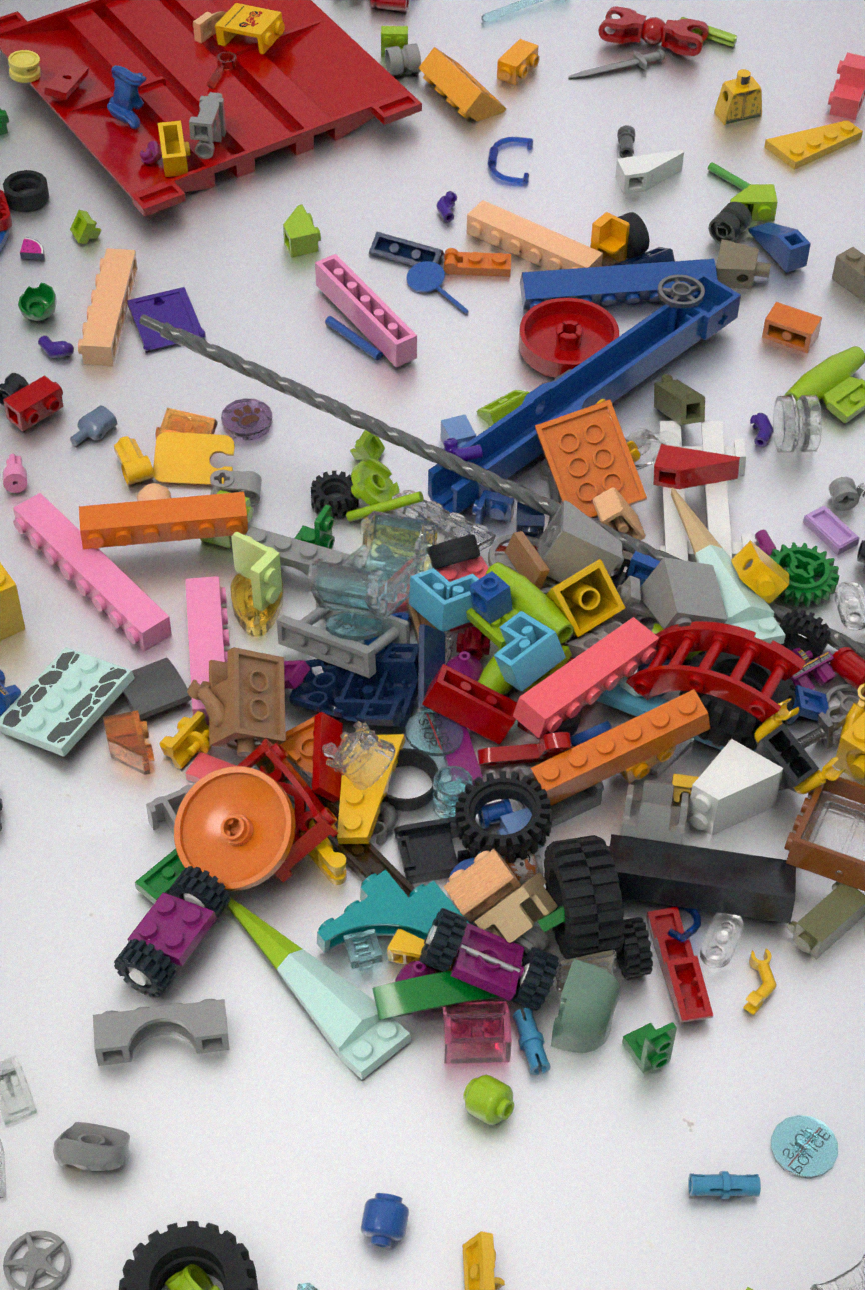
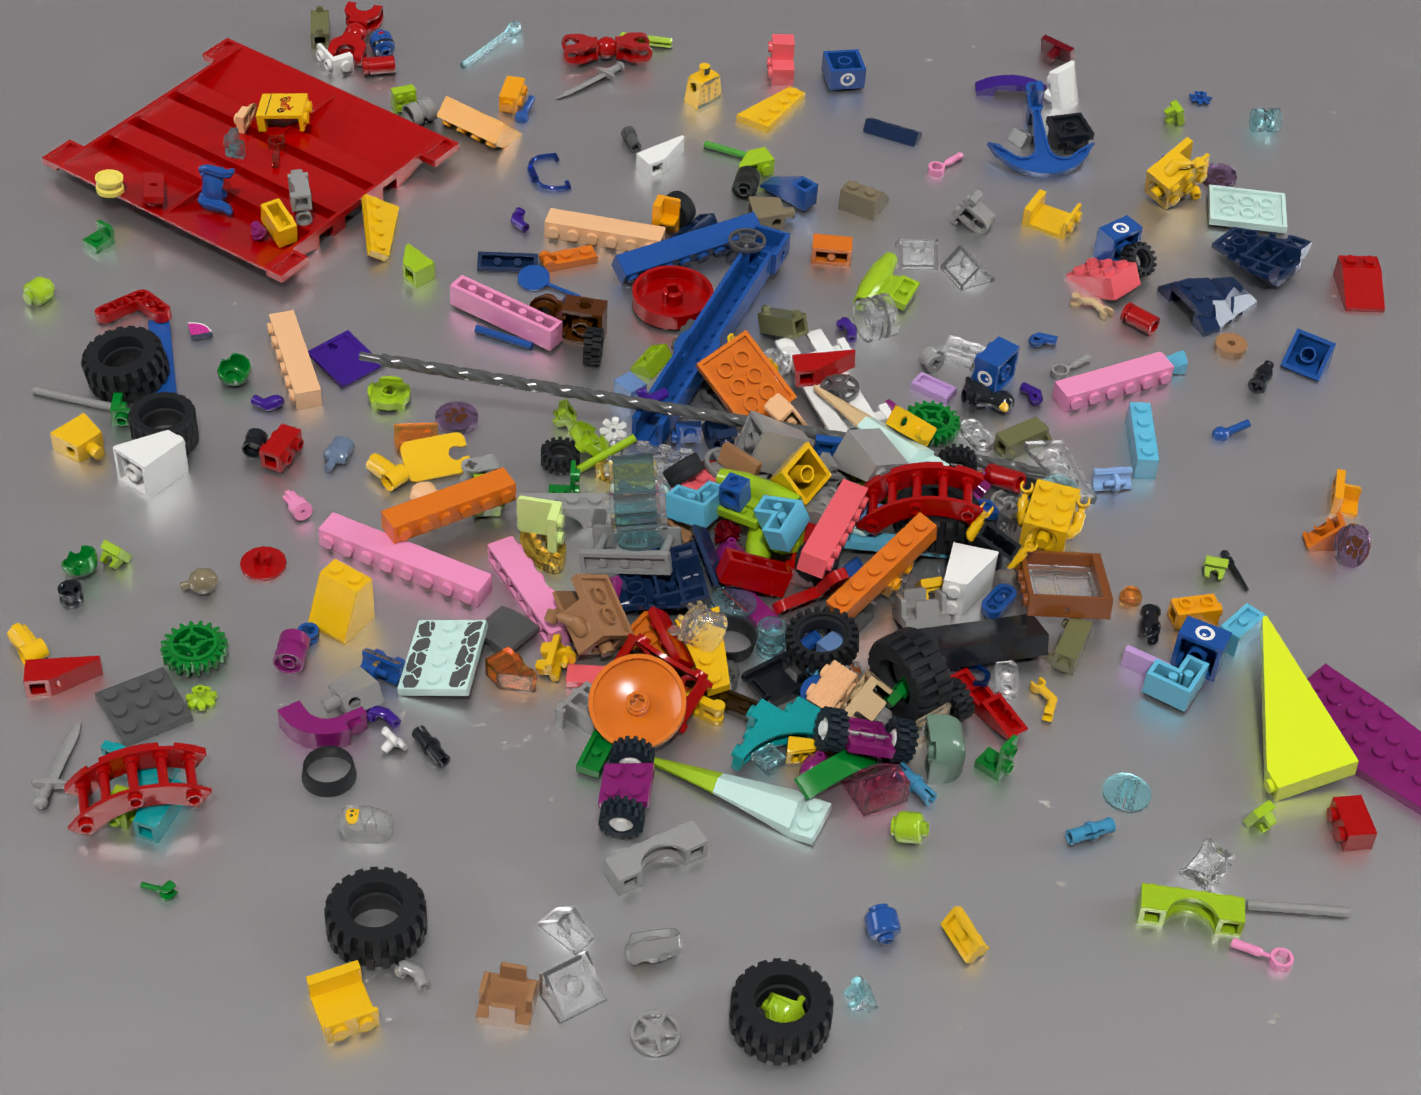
camera: 25 degrees left, 5 degrees down
black tyre [3,170,49,212] -> none
lime tile [70,210,102,244] -> none
none -> clear light blue bracket [223,127,246,159]
none -> yellow wing [361,194,399,262]
none -> lime plate [367,376,411,412]
none -> blue bar [514,95,535,123]
none -> reddish brown brick [529,294,608,345]
none -> black tyre [583,327,604,366]
none -> white plant [600,416,627,444]
none -> flat silver wheel [820,374,859,402]
none -> blue plate [980,584,1017,619]

